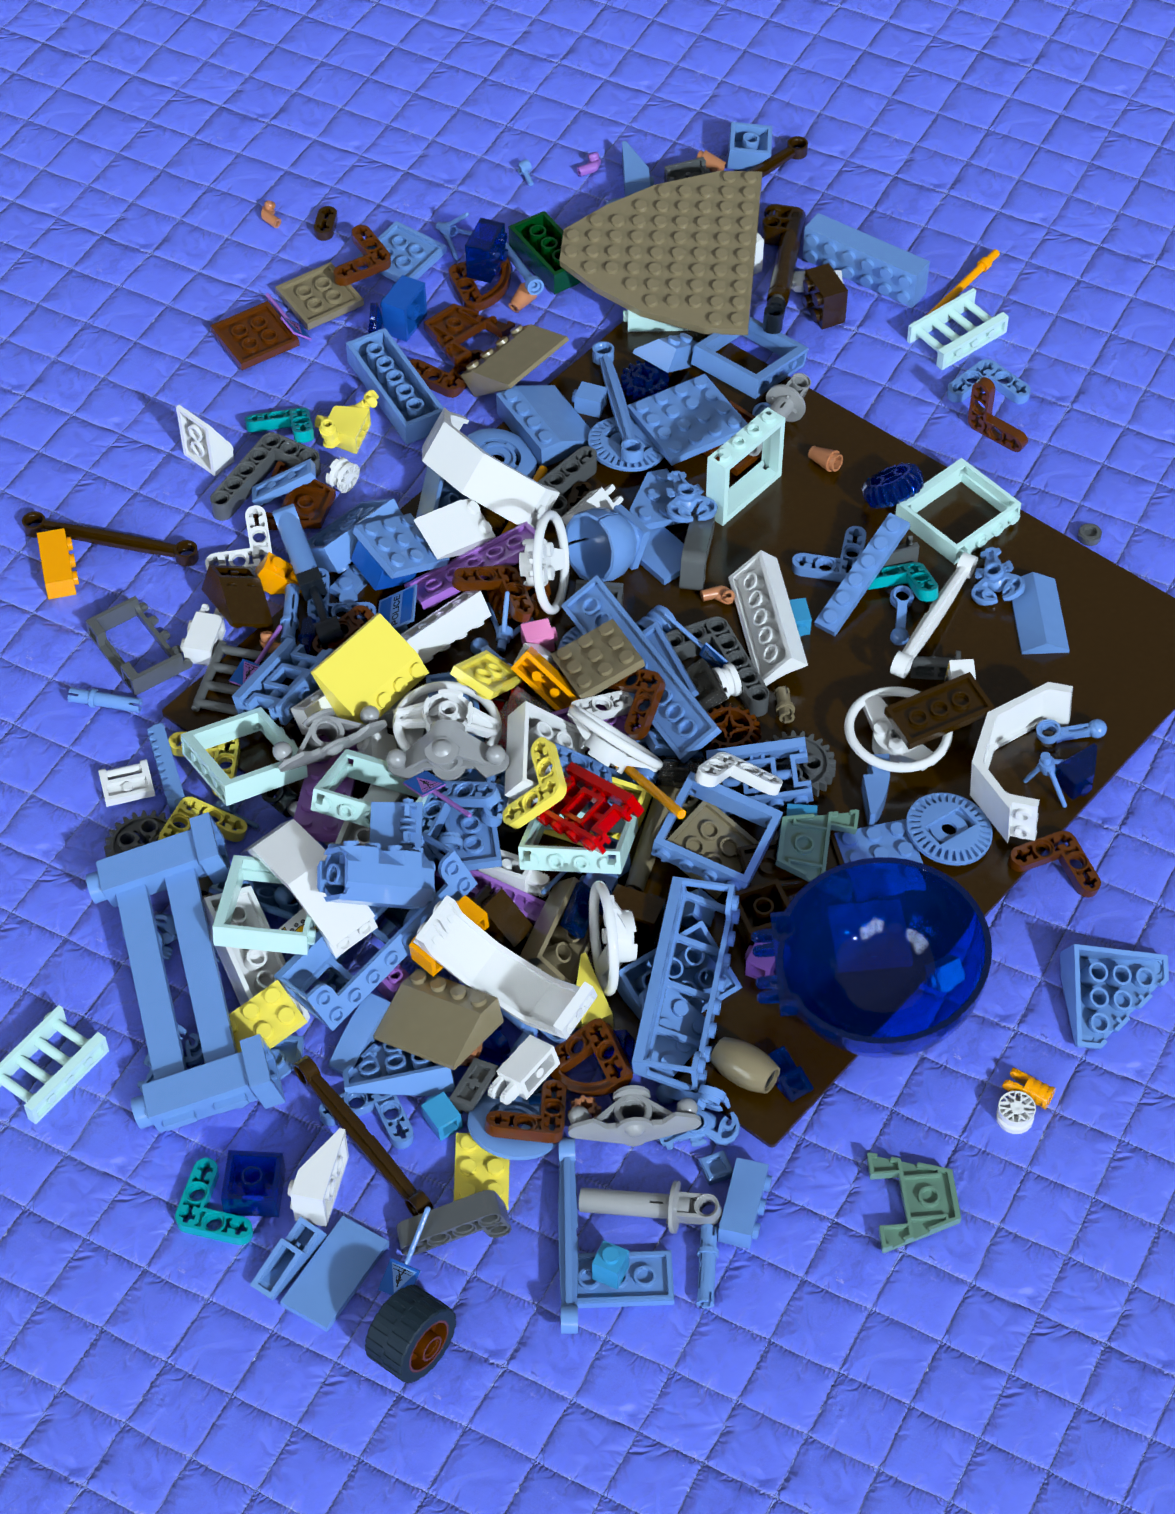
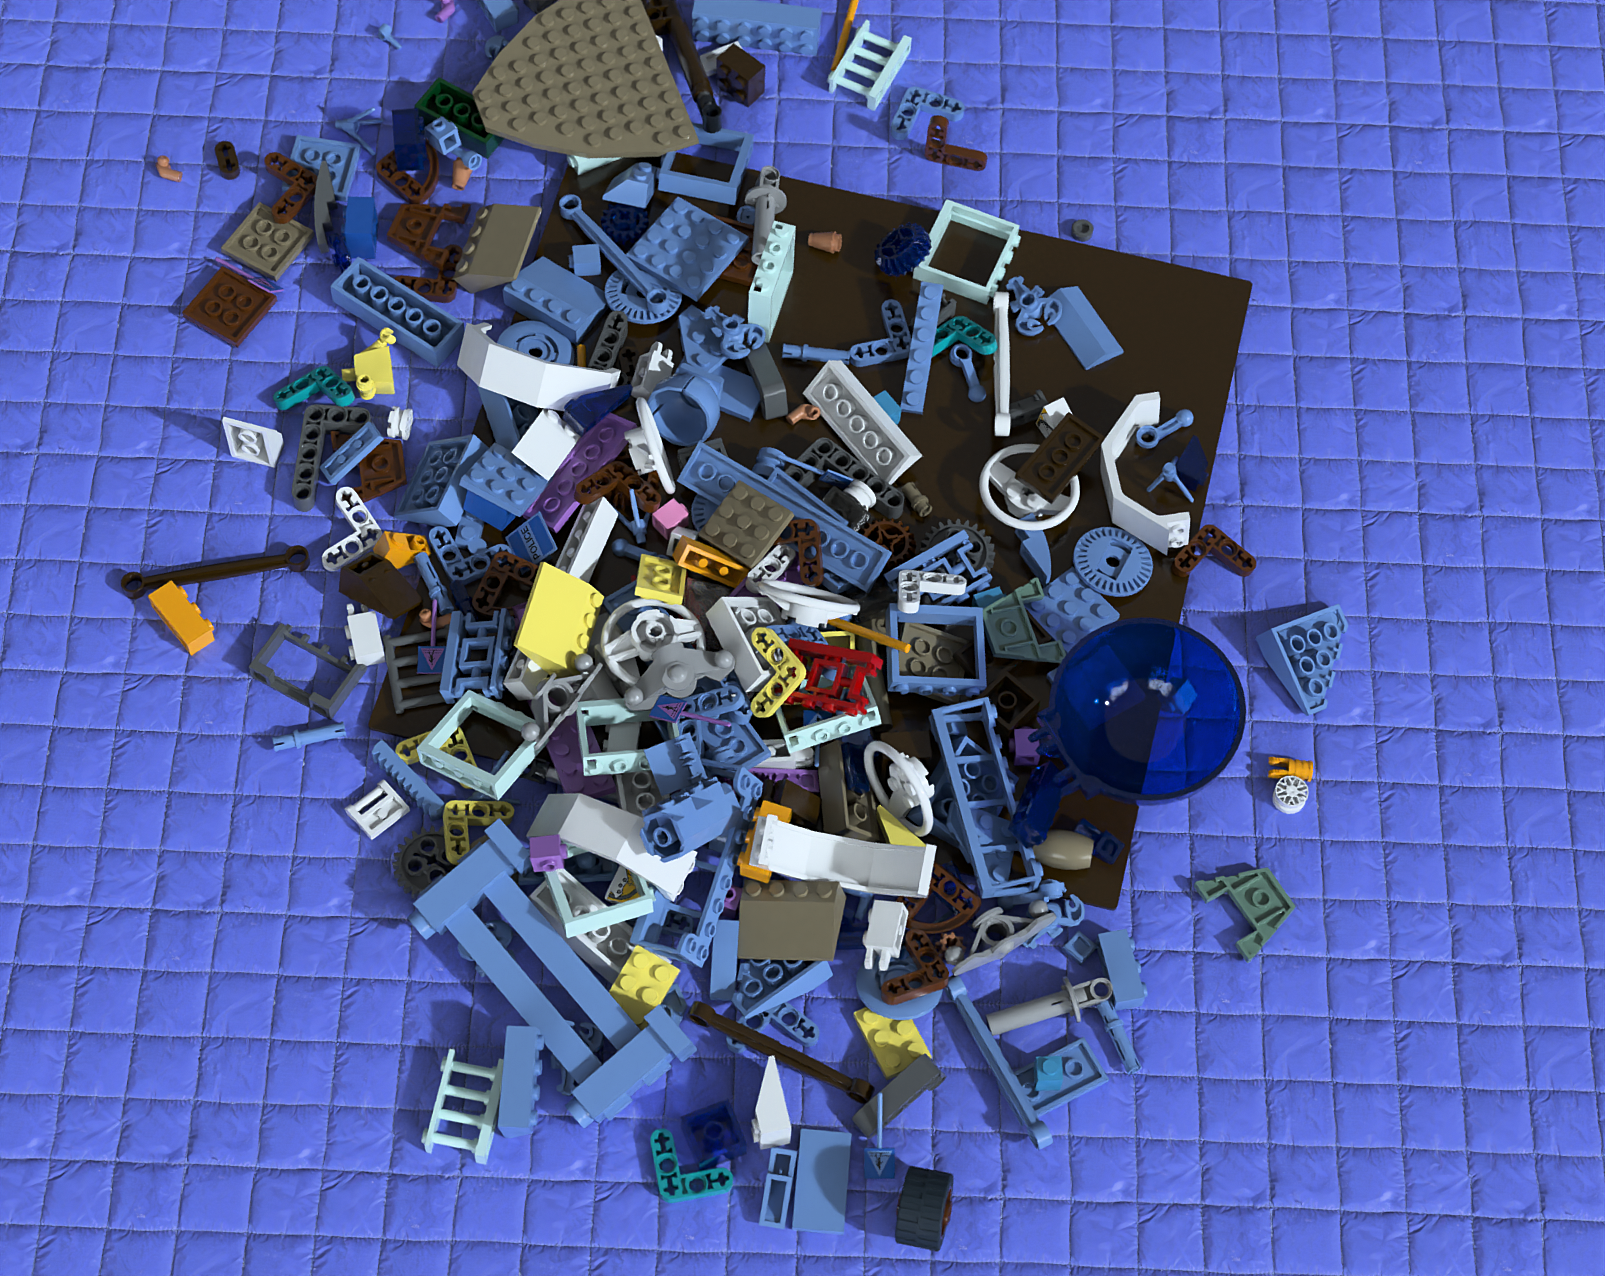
camera: 30 degrees left, 10 degrees up
piece [272,504,344,646] -> none
dark azure brick [421,1091,463,1141] -> none
dark grey hinge [449,1058,499,1115] -> none
none -> dark grey slope [314,161,338,254]
none -> medium blue brick [424,117,462,155]
none -> medium blue slope [498,1026,544,1138]
none -> medium lavender brick [530,834,568,872]
none -> clear blue slope [563,384,633,437]
none -> medium blue pin [782,343,850,365]
none -> clear blue brick [1008,761,1068,849]

